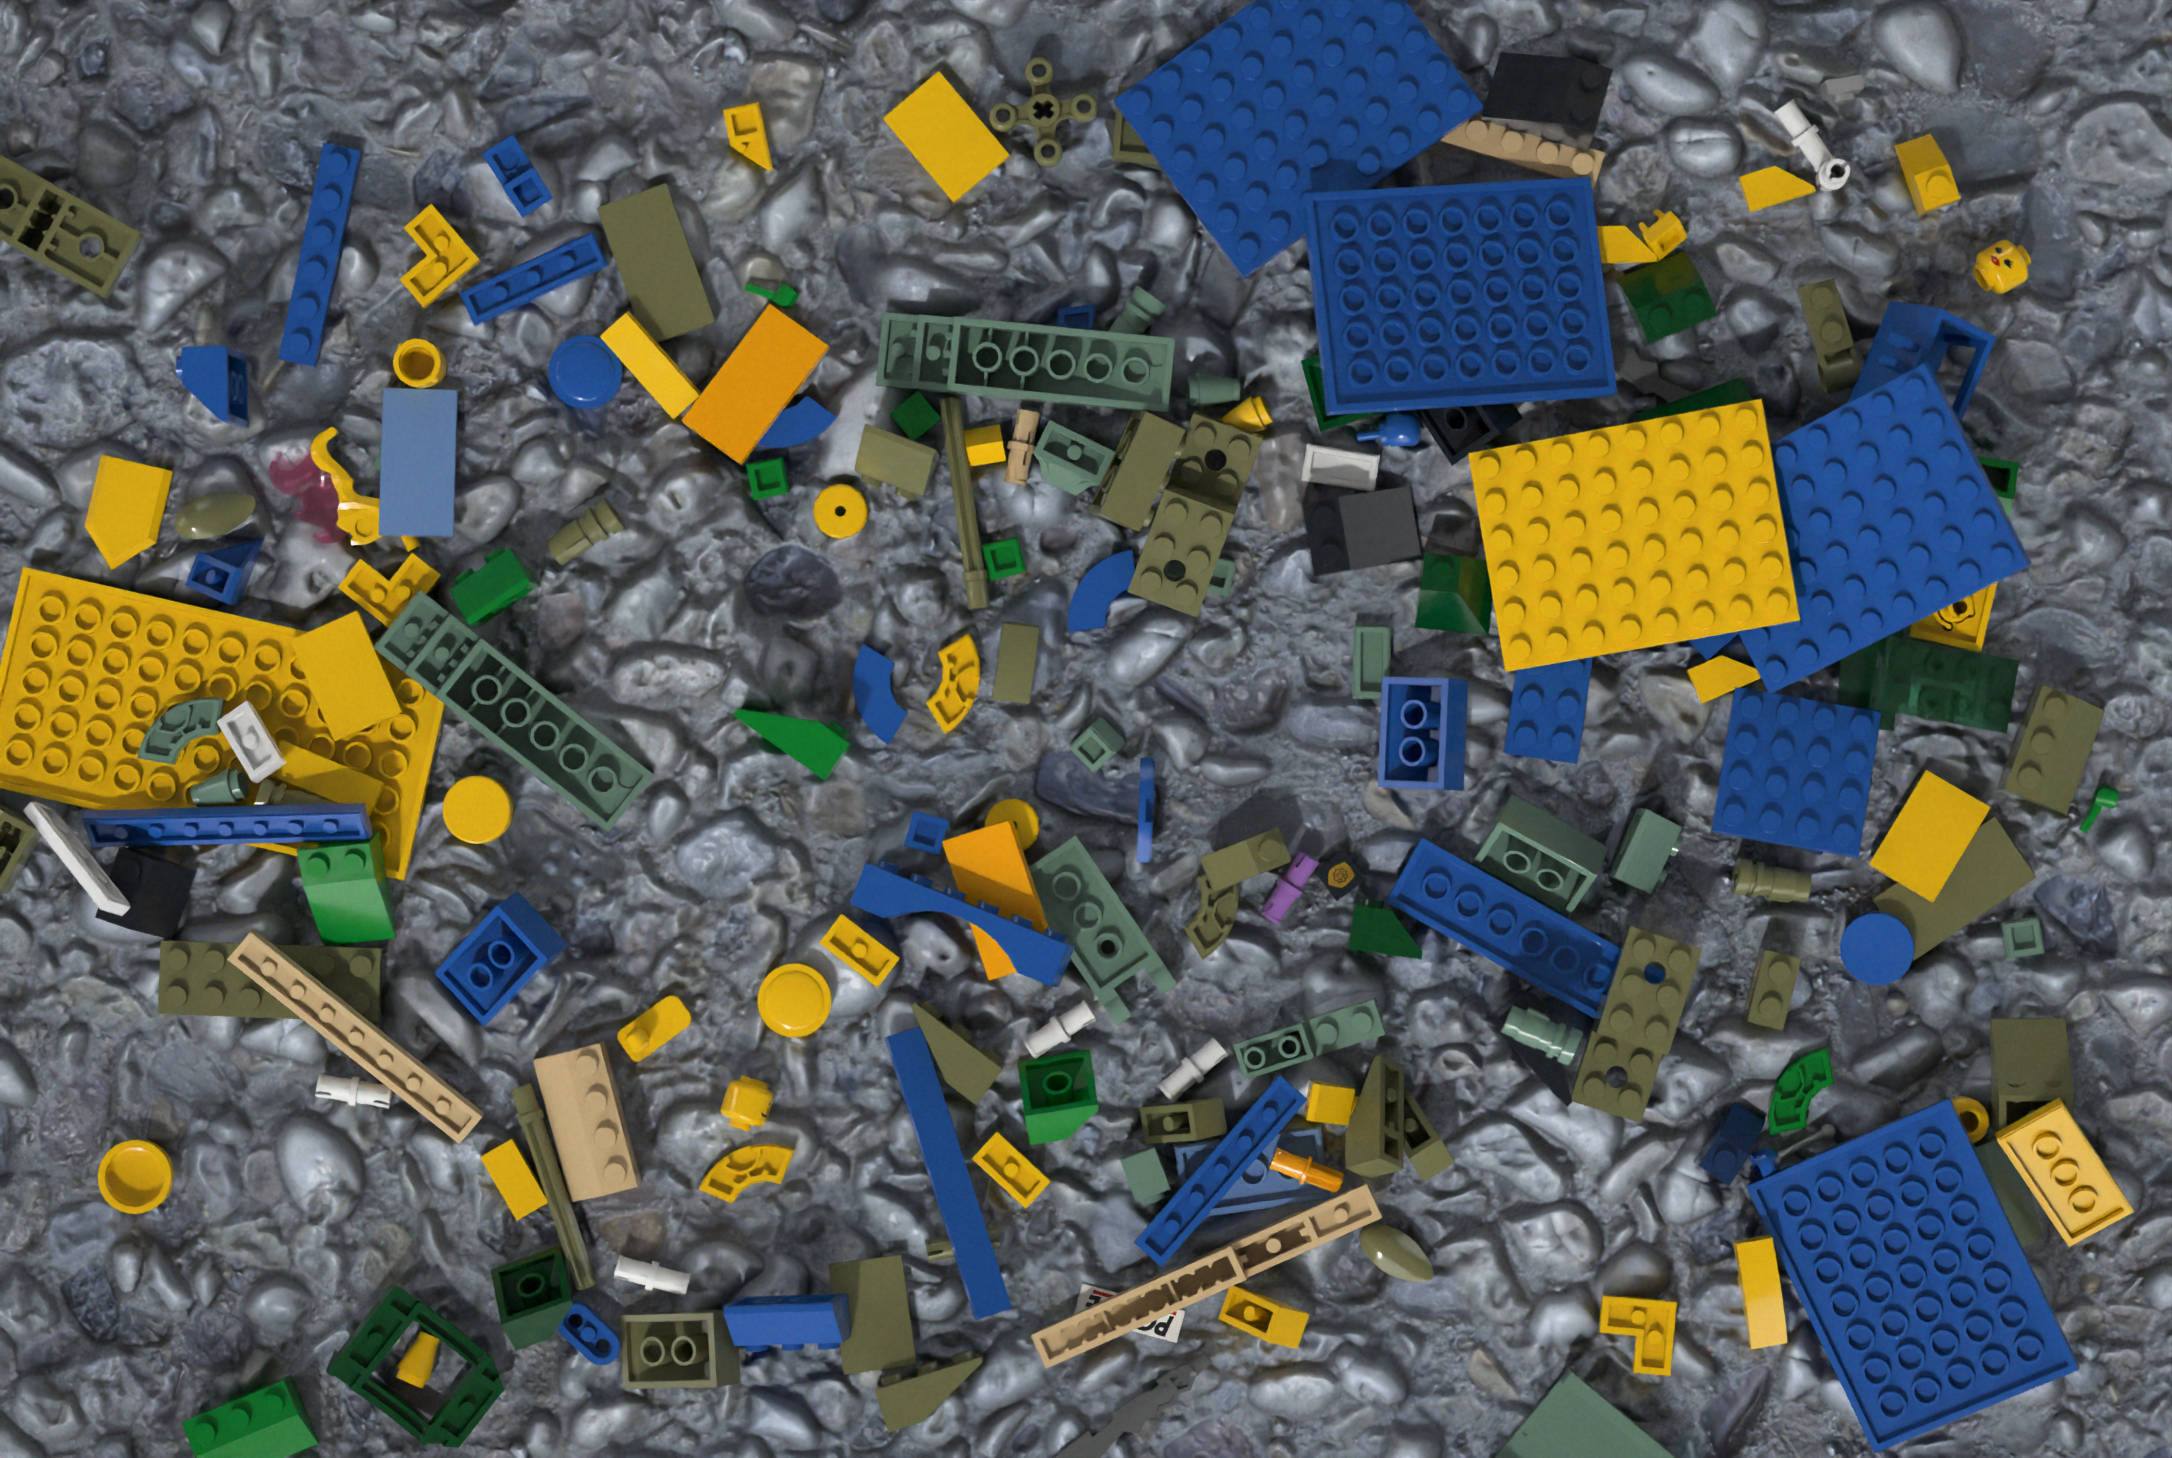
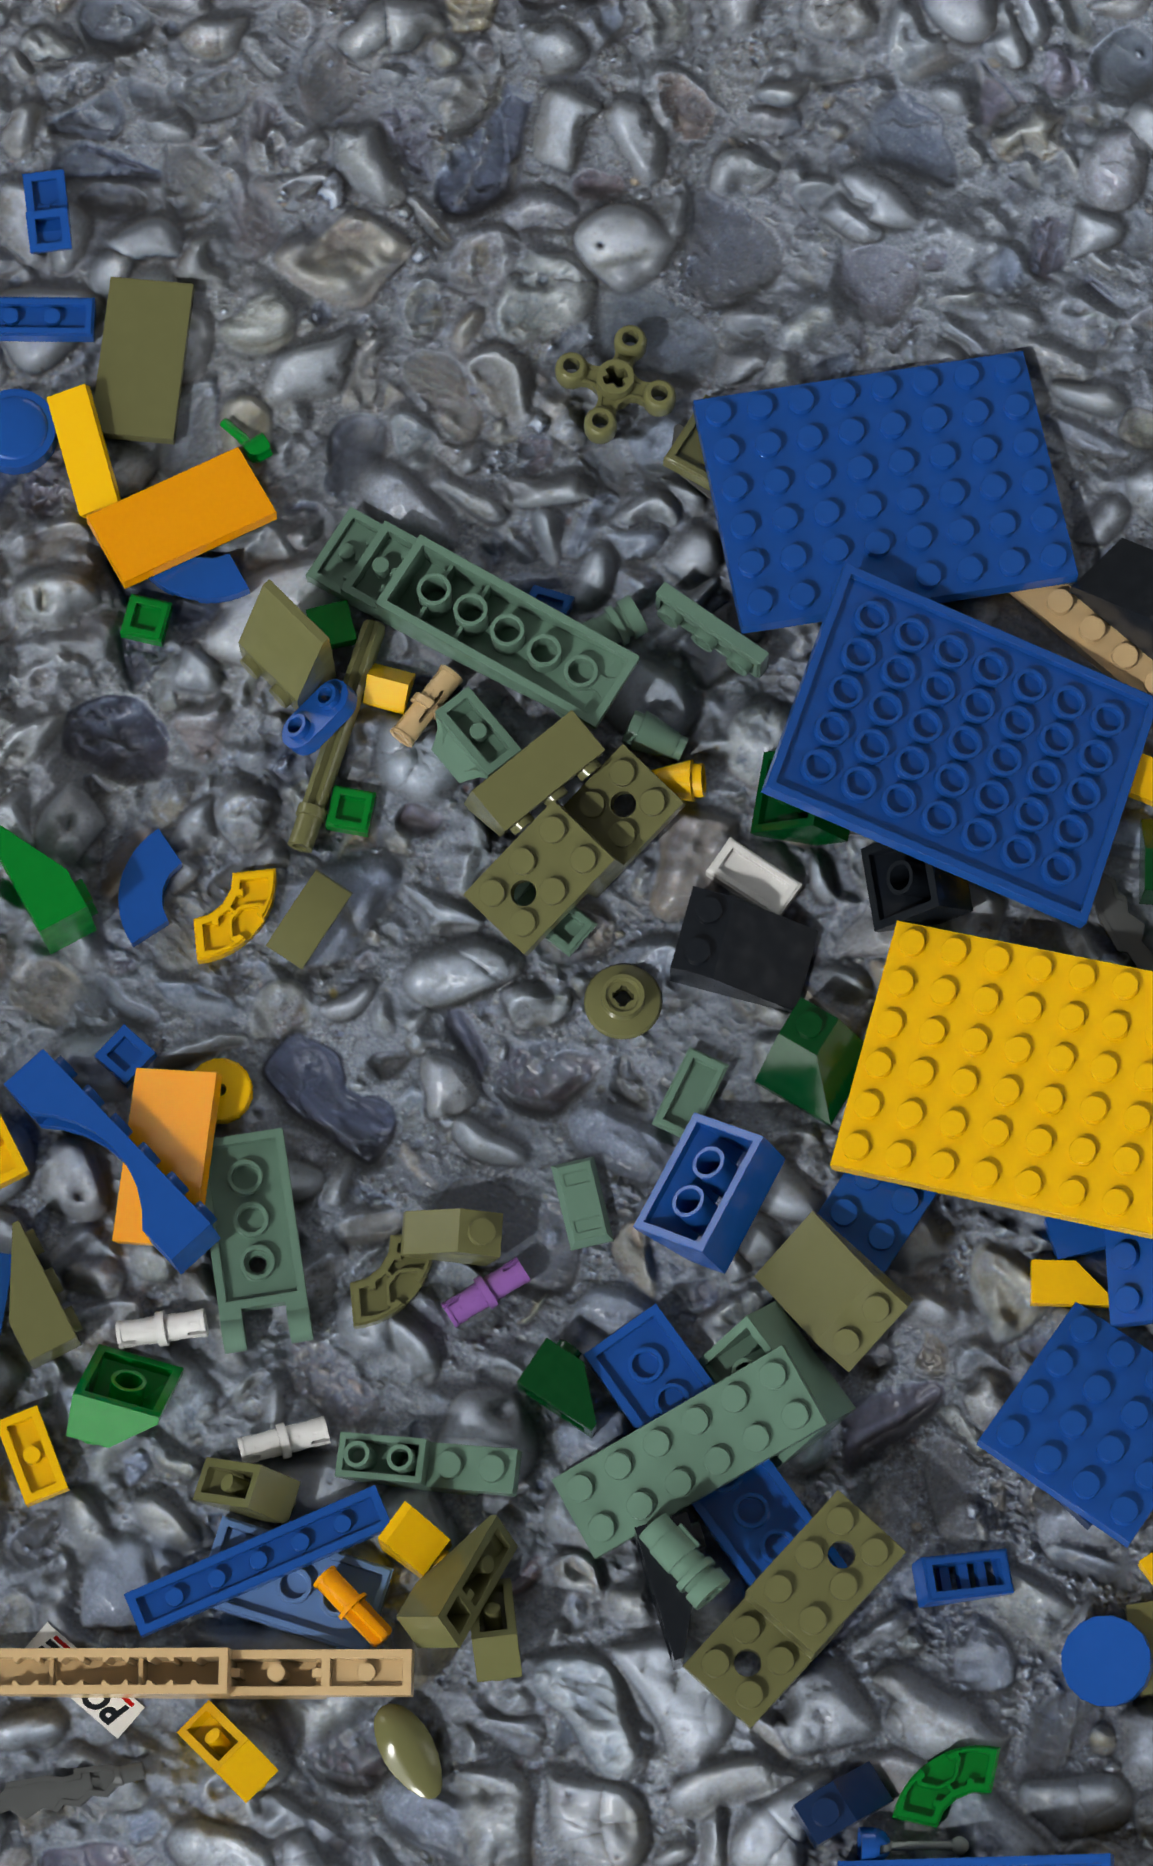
camera: 25 degrees right, 15 degrees down
yellow tile [723,102,773,171] -> none
yellow piece [813,484,868,539] -> none
yellow tile [883,71,1010,204] -> none
blue tile [1068,550,1135,632] -> none
sand green slope [1069,717,1125,773] -> none
sand green brick [1120,1145,1170,1205] -> none
blue tile [1137,758,1155,863] -> none
black tile [1314,850,1366,901] -> none
blue piece [1357,410,1422,447] -> none
sand green slope [1607,808,1684,894] -> none
olive axle [1731,858,1812,903] -> none
olive brick [1741,948,1801,1031] -> none
none -> blue plate [282,679,357,756]
none -> sand green tile [551,1156,614,1251]
none -> sand green plate [552,1345,829,1559]
none -> olive piece [584,964,662,1039]
none -> sand green tile [656,582,769,678]
none -> olive slope [754,1210,913,1373]
none -> blue slope [912,1548,1014,1608]

